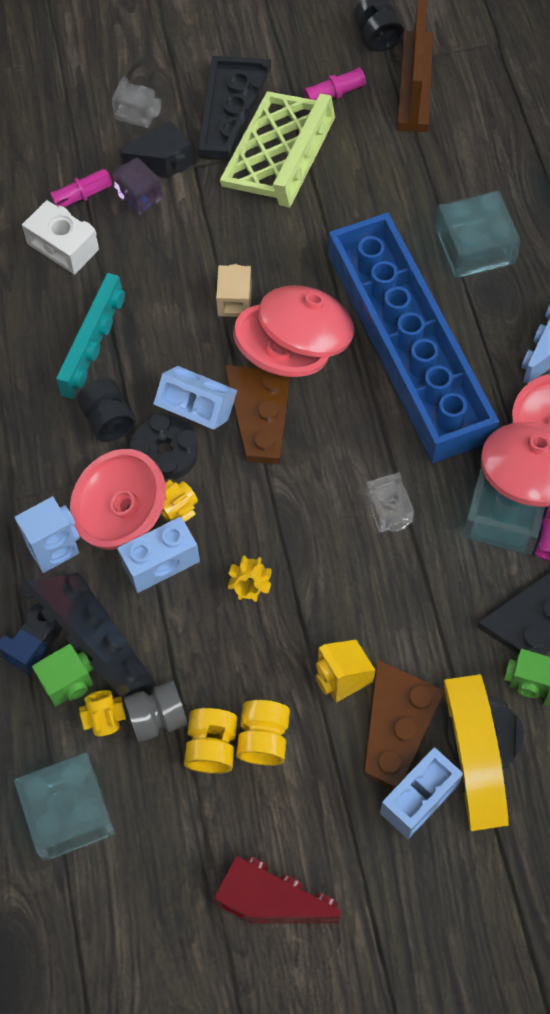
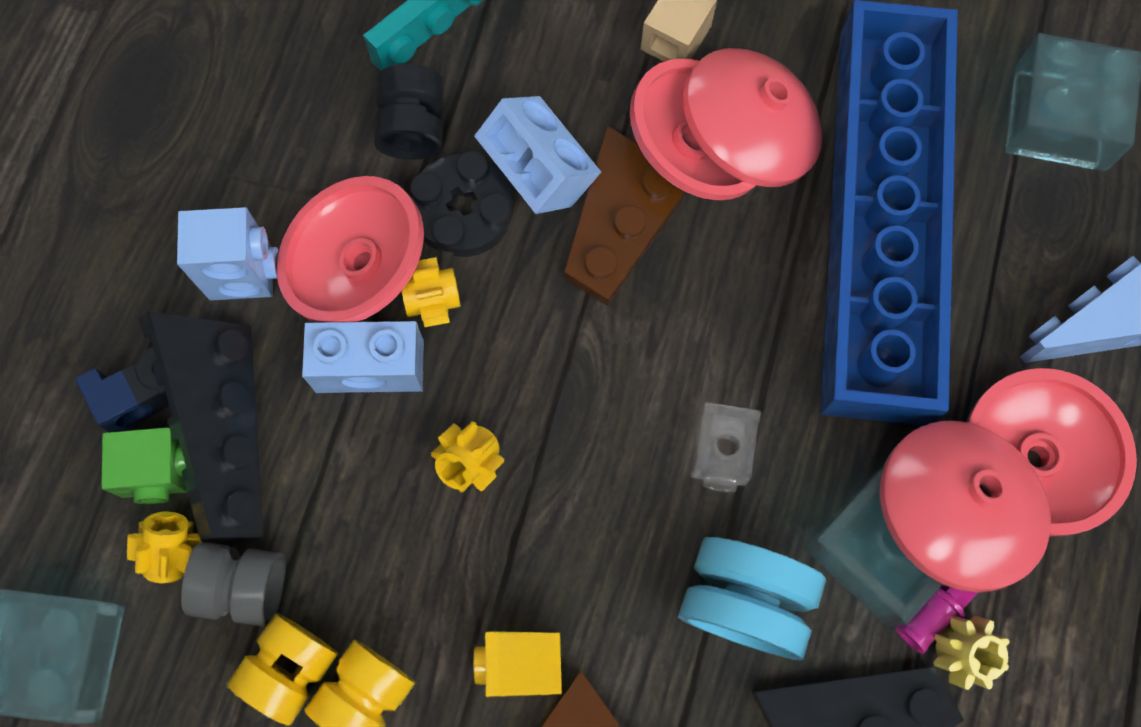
camera: 25 degrees right, 10 degrees up
none -> medium azure wheel [678,537,827,660]

